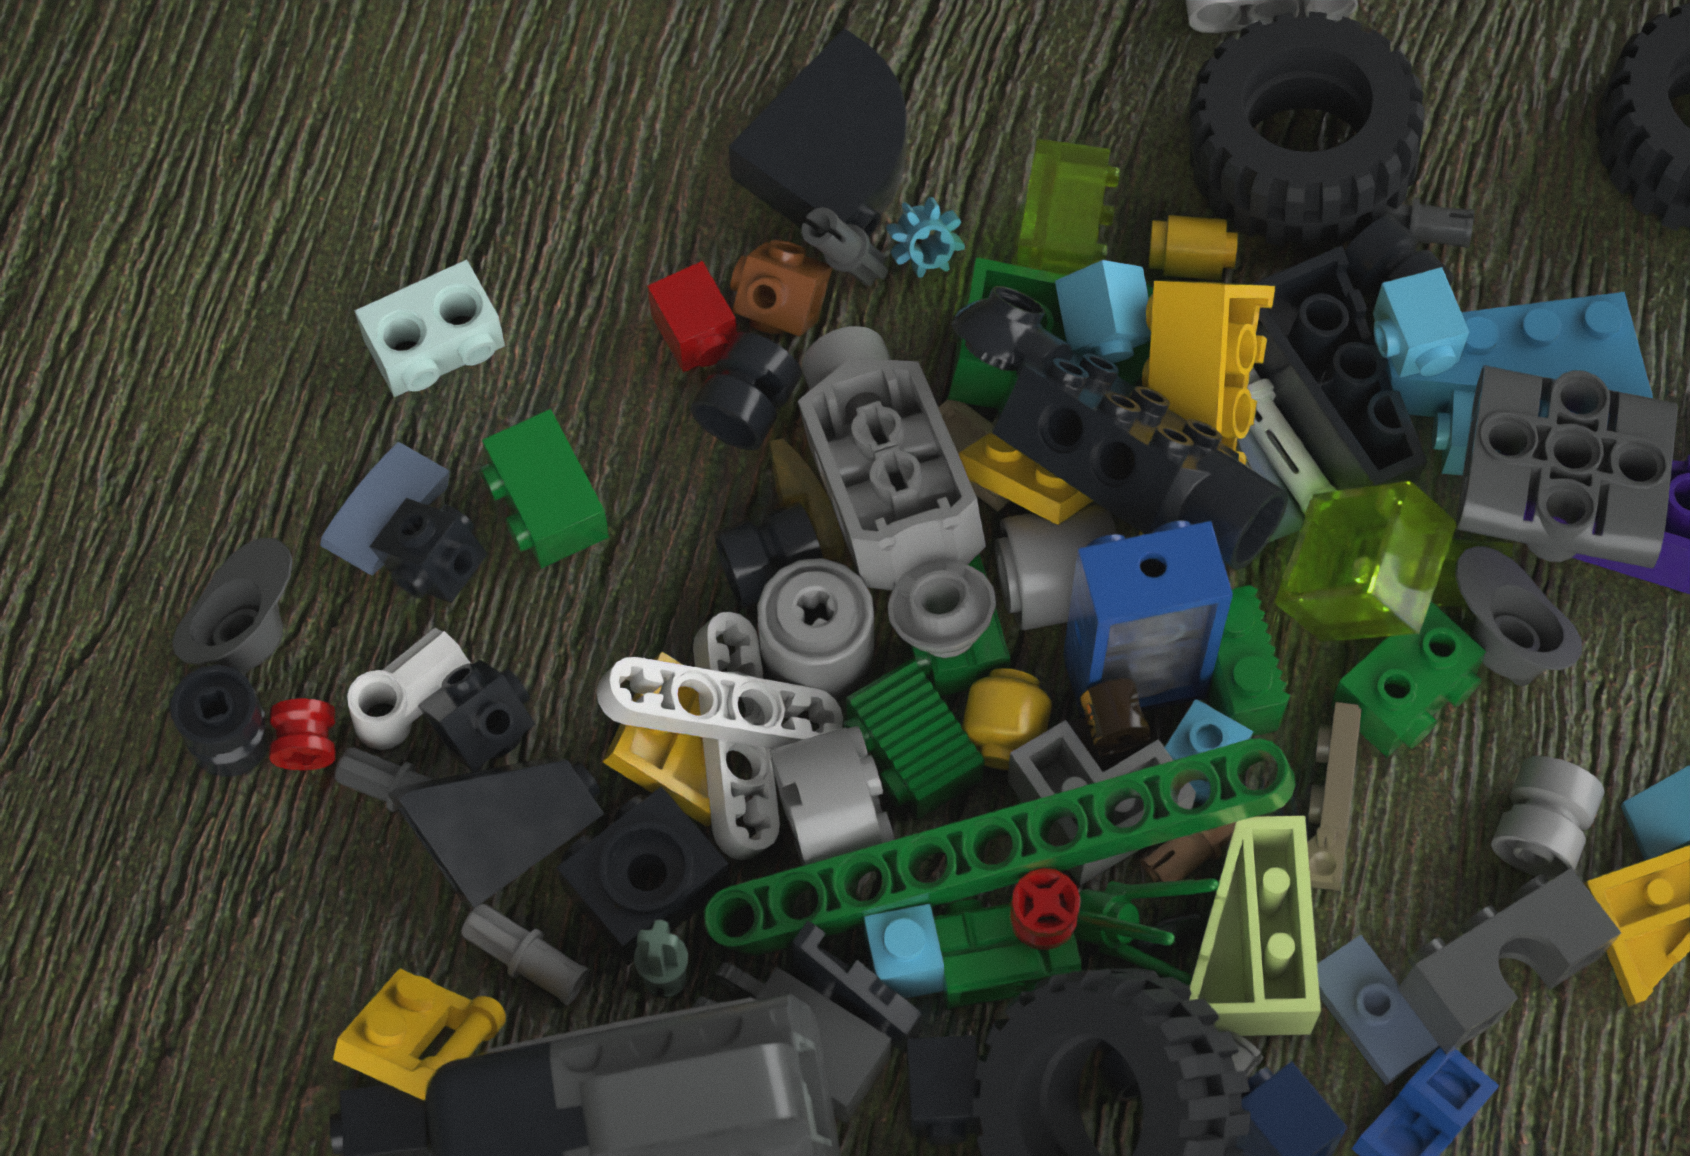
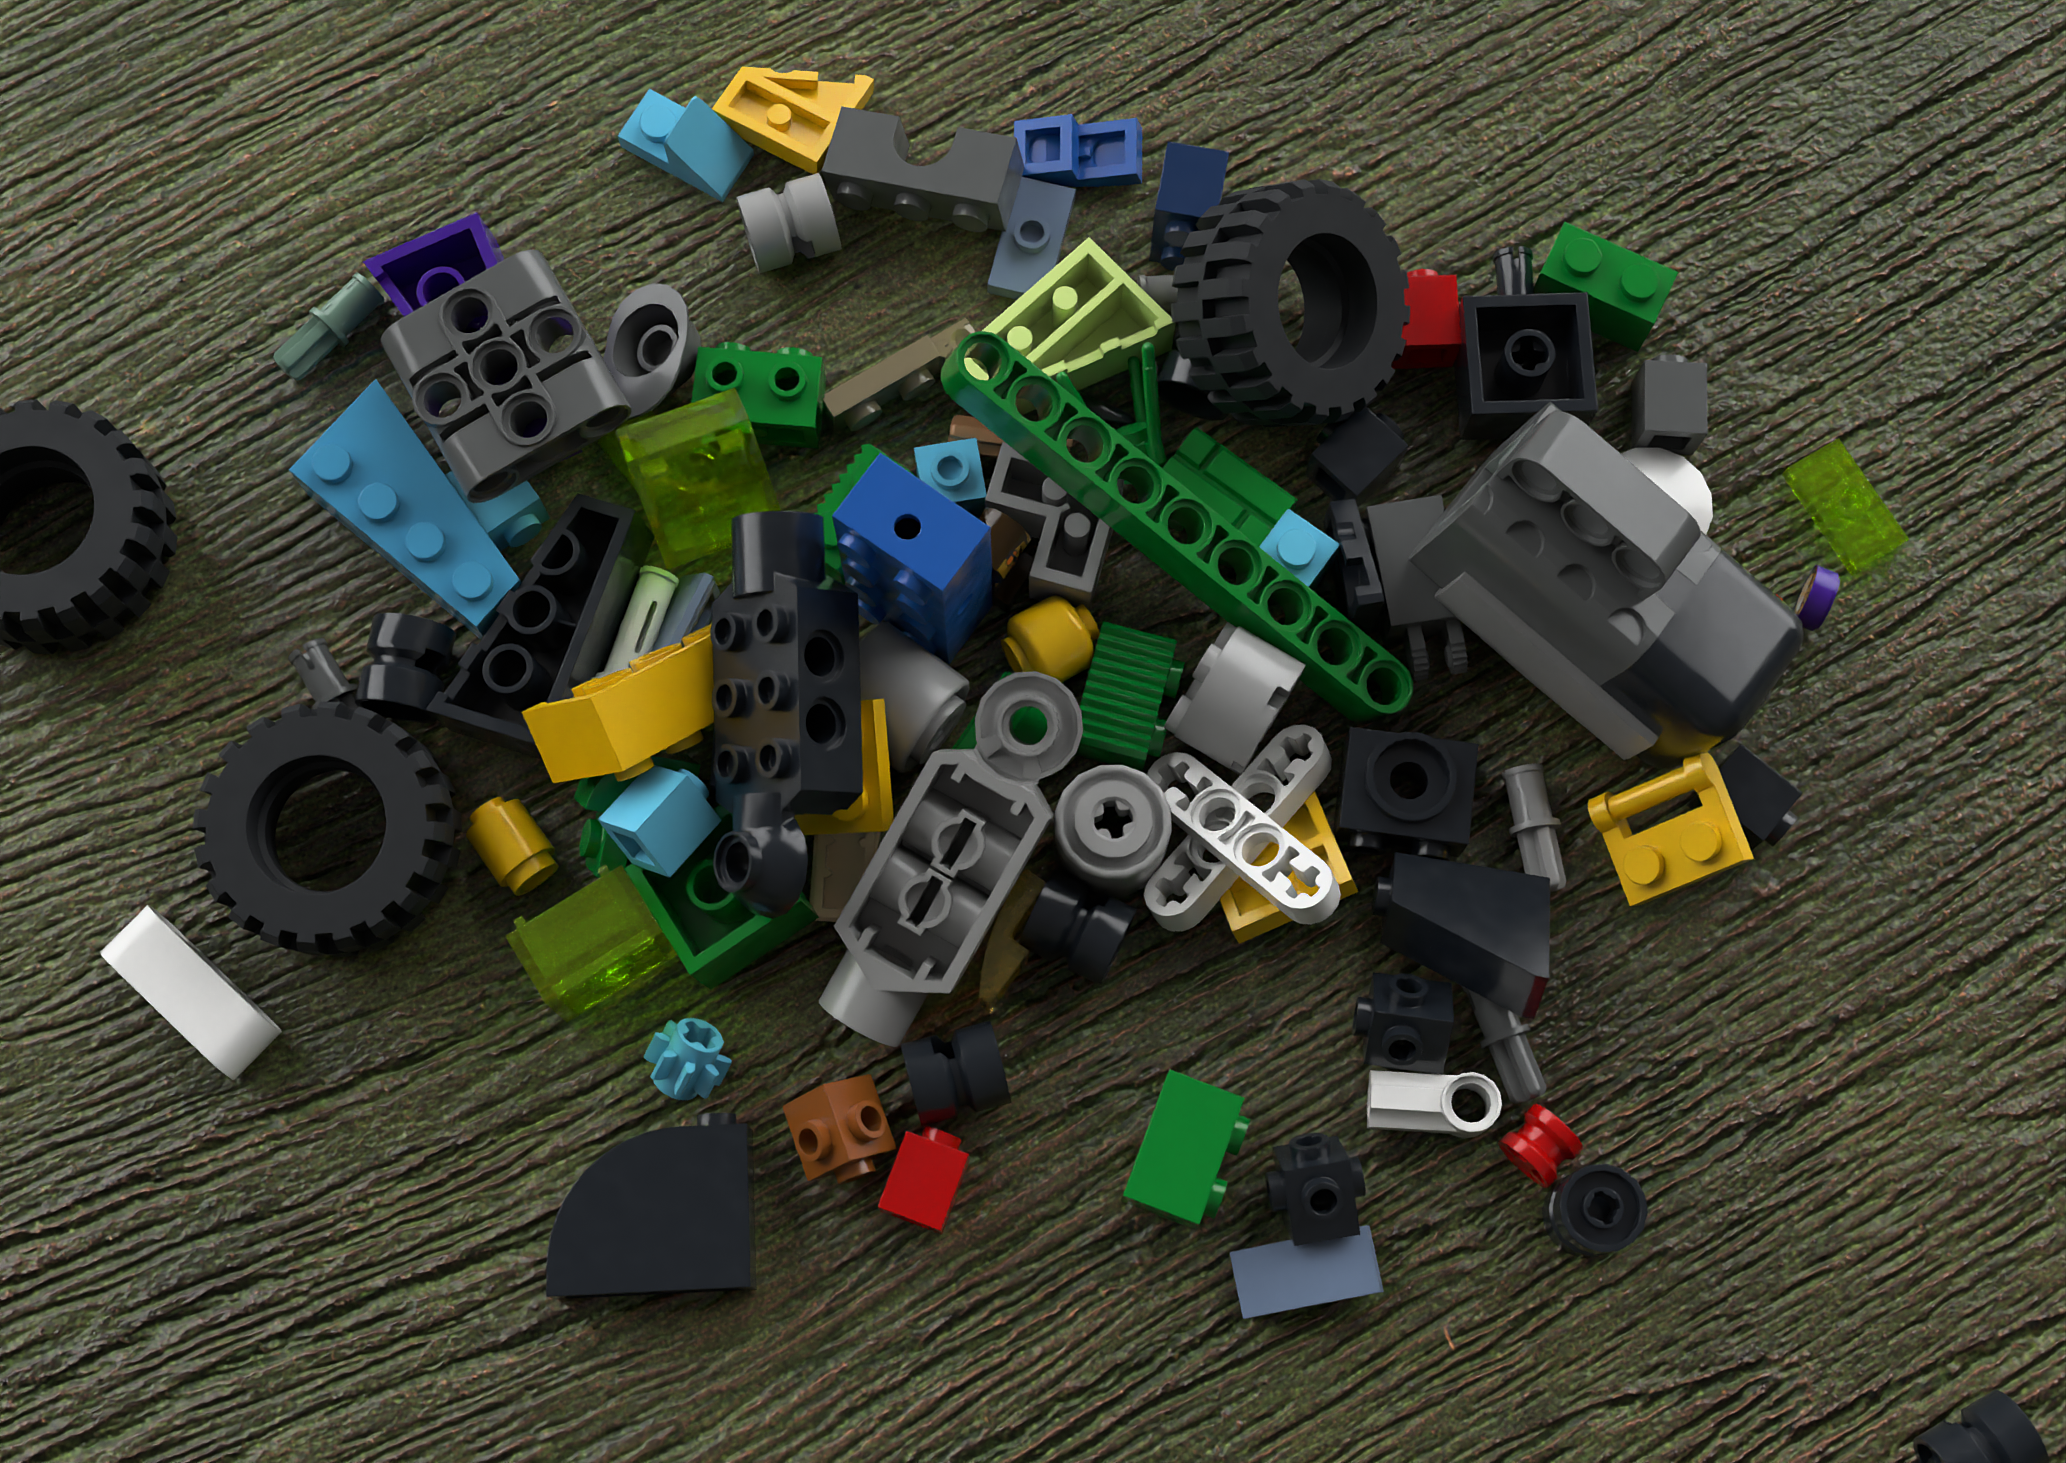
camera: 135 degrees left, 10 degrees up
dark grey piece [172,538,293,675] -> none
light aqua brick [355,259,505,397] -> none
sand green axle [634,920,688,998] -> none
dark grey axle [802,207,888,286] -> none
red wheel [1010,868,1080,950] -> none
medium azure brick [1373,267,1469,378] -> none

